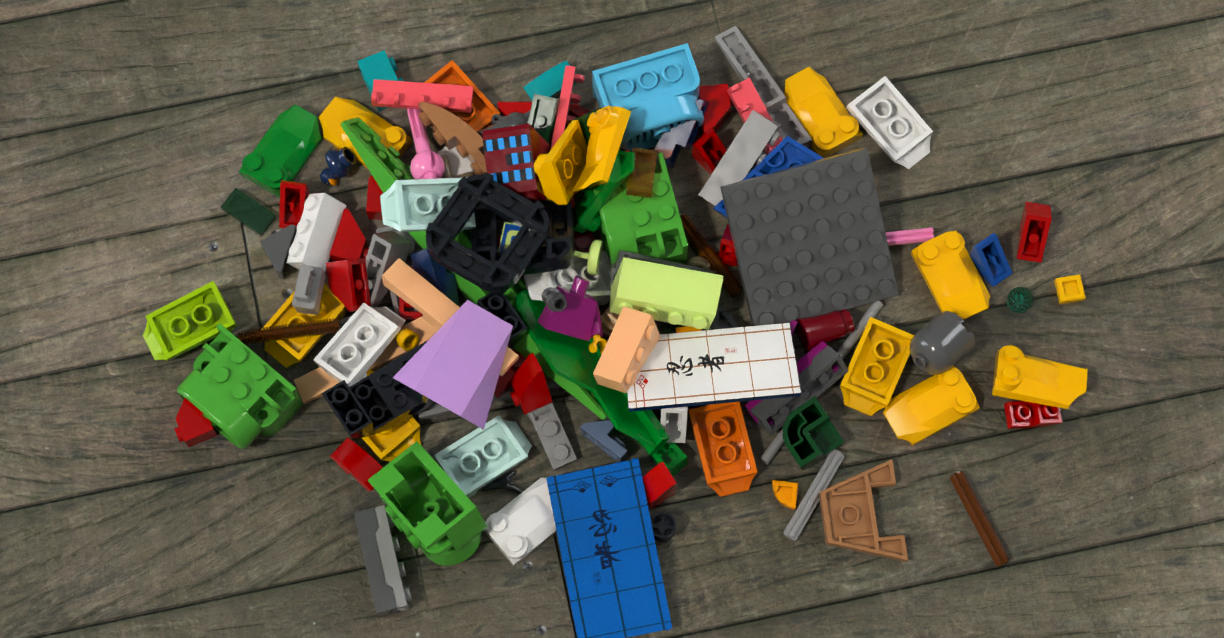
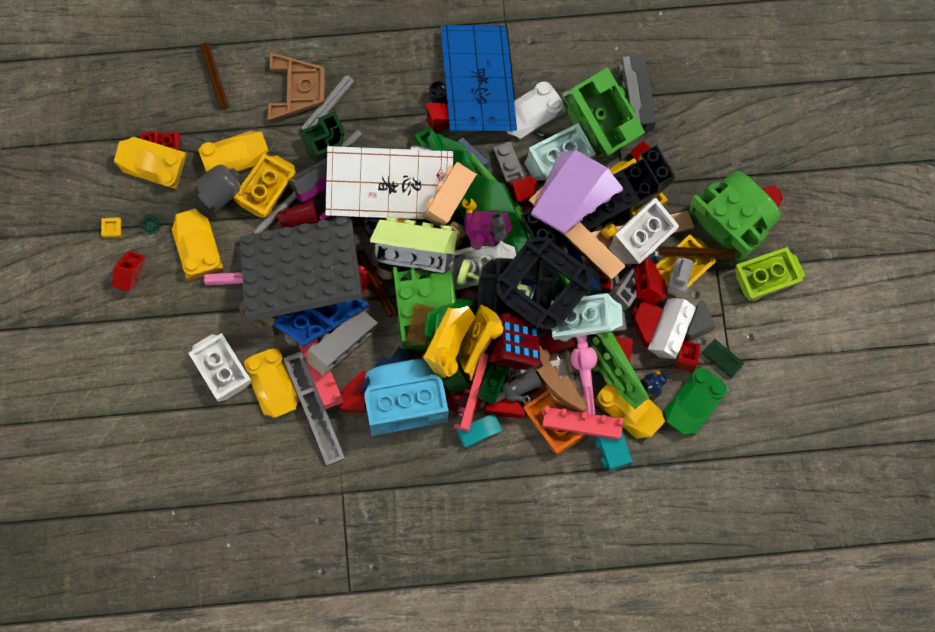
camera: 175 degrees left, 0 degrees up
orange slope [688,398,758,497] -> none
red slope [692,128,727,175] -> none
light orange tile [772,480,798,510] -> none
blue slope [970,233,1012,287] -> none

